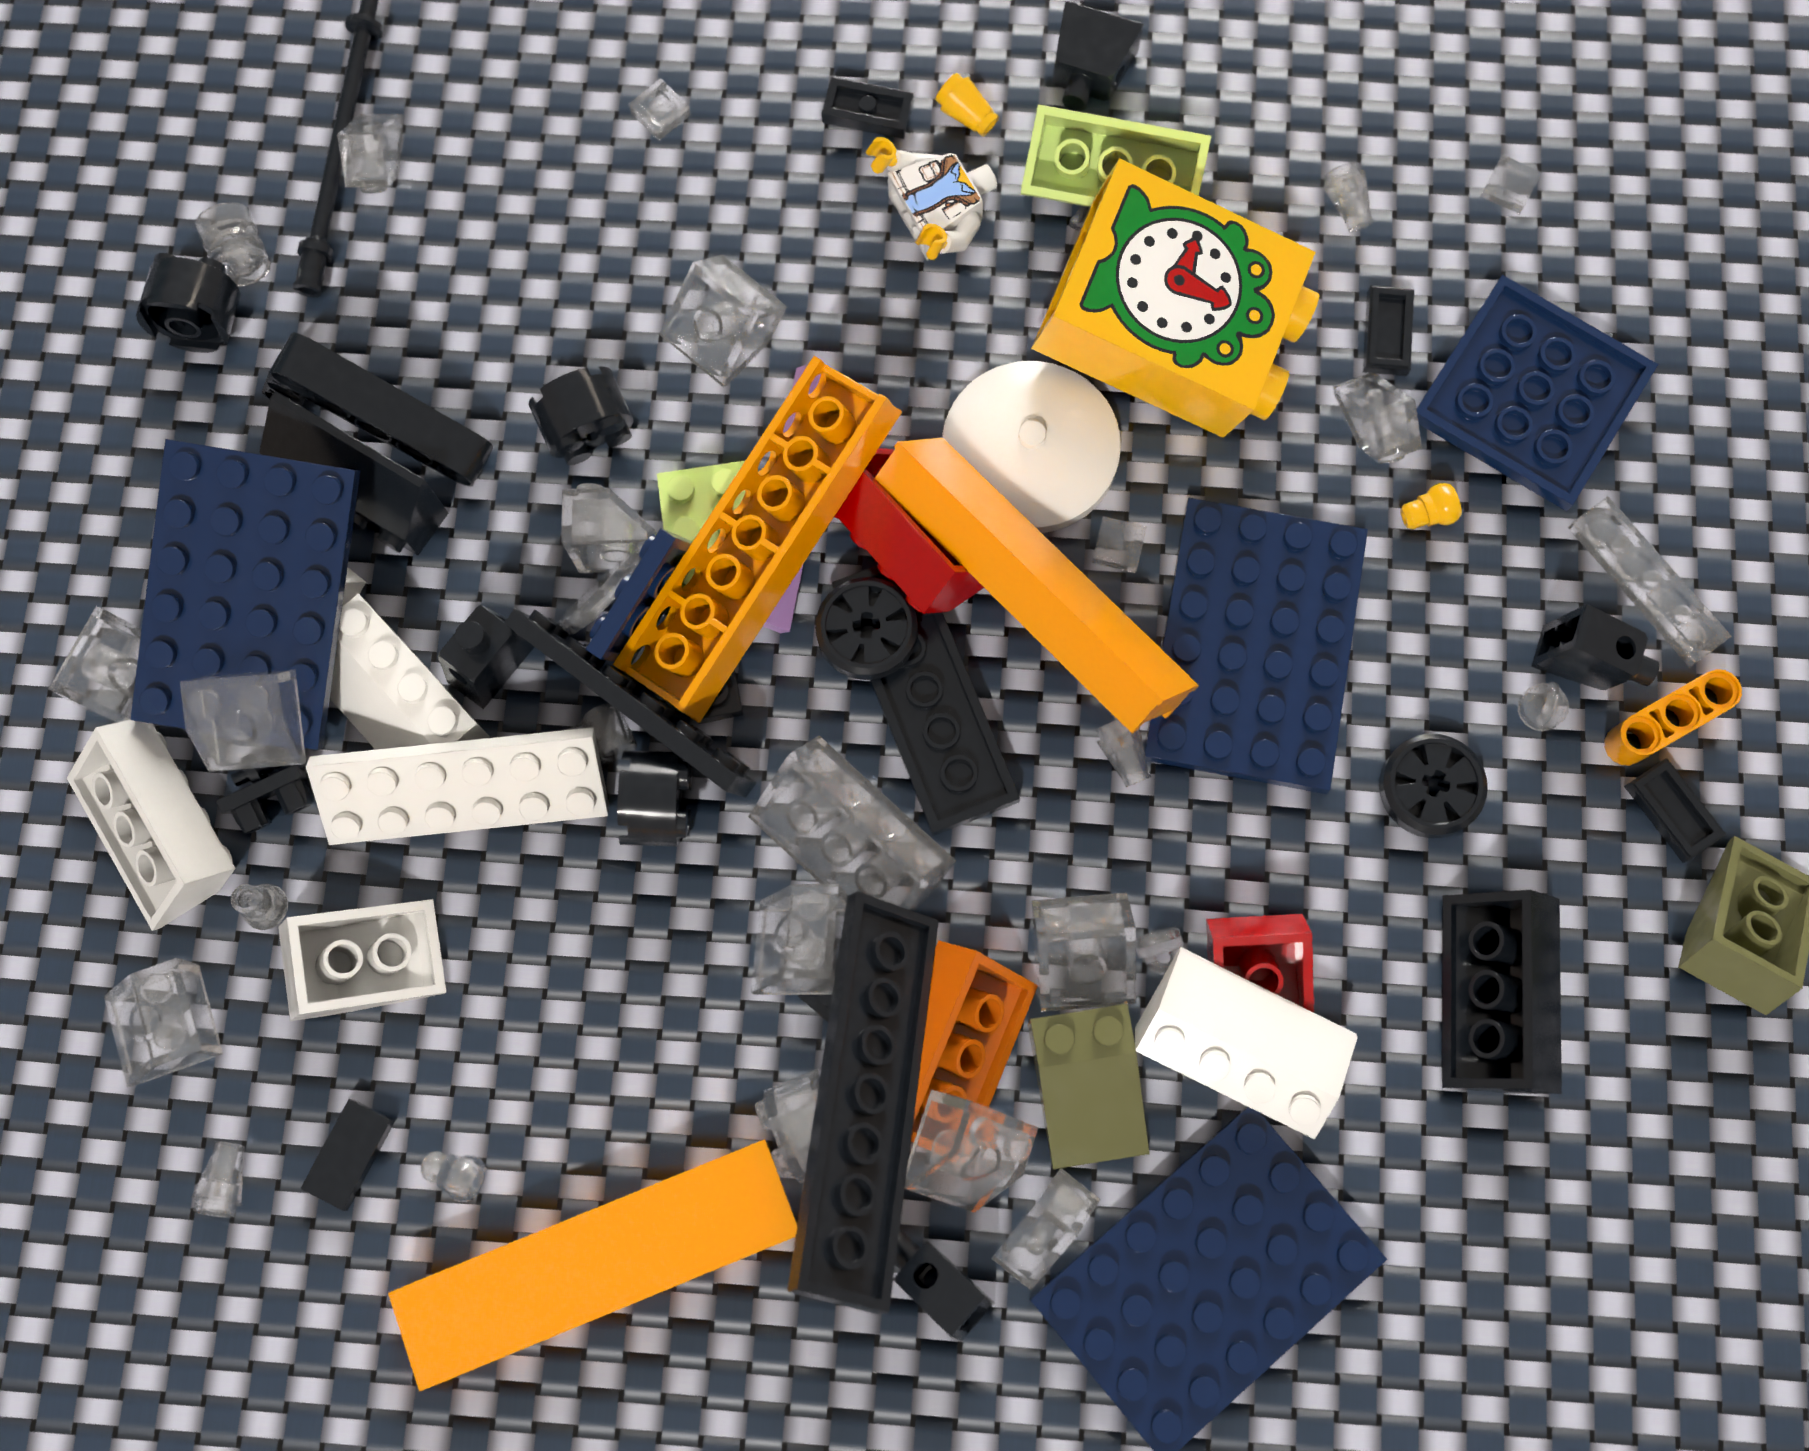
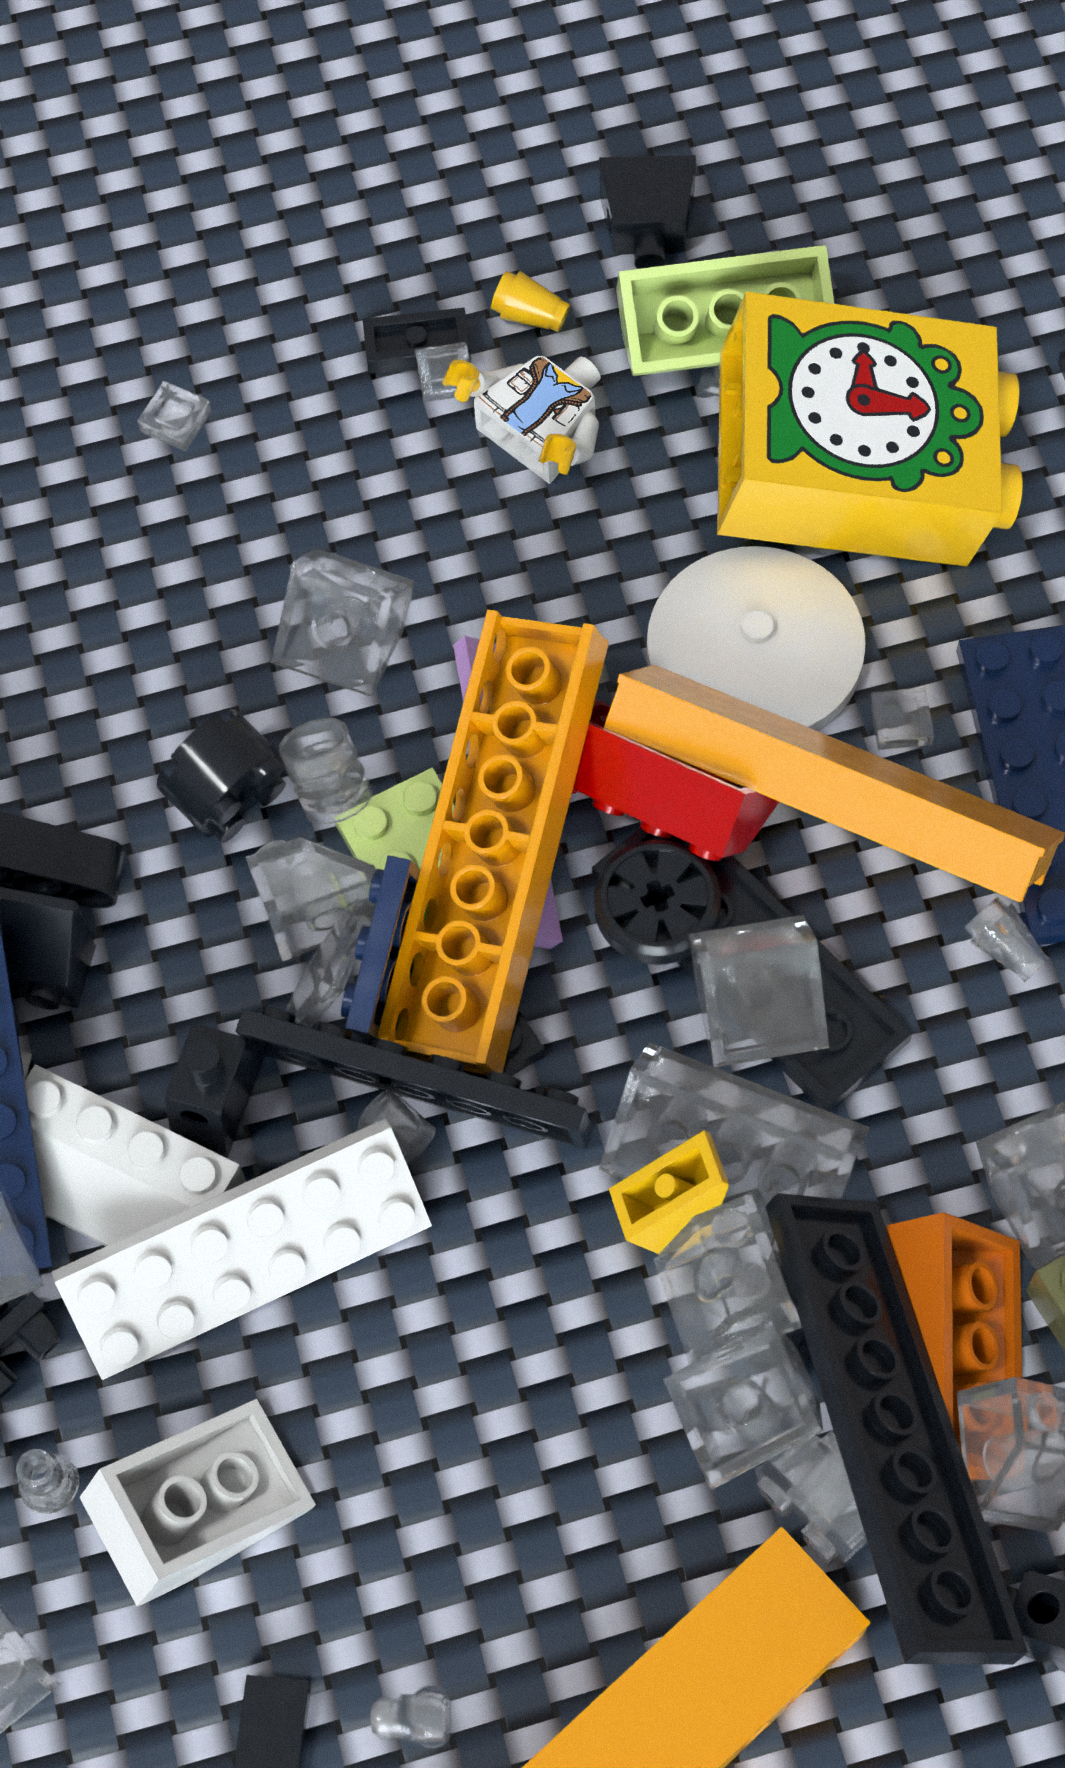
camera: 20 degrees left, 10 degrees down
black brick [617,750,693,847] -> none
clear cone [1324,162,1374,232] -> none
none -> clear wheel [279,718,372,824]
none -> clear slope [415,342,470,403]
none -> yellow slope [609,1130,729,1257]
none -> clear slope [663,1320,823,1490]
none -> clear slope [689,915,829,1068]

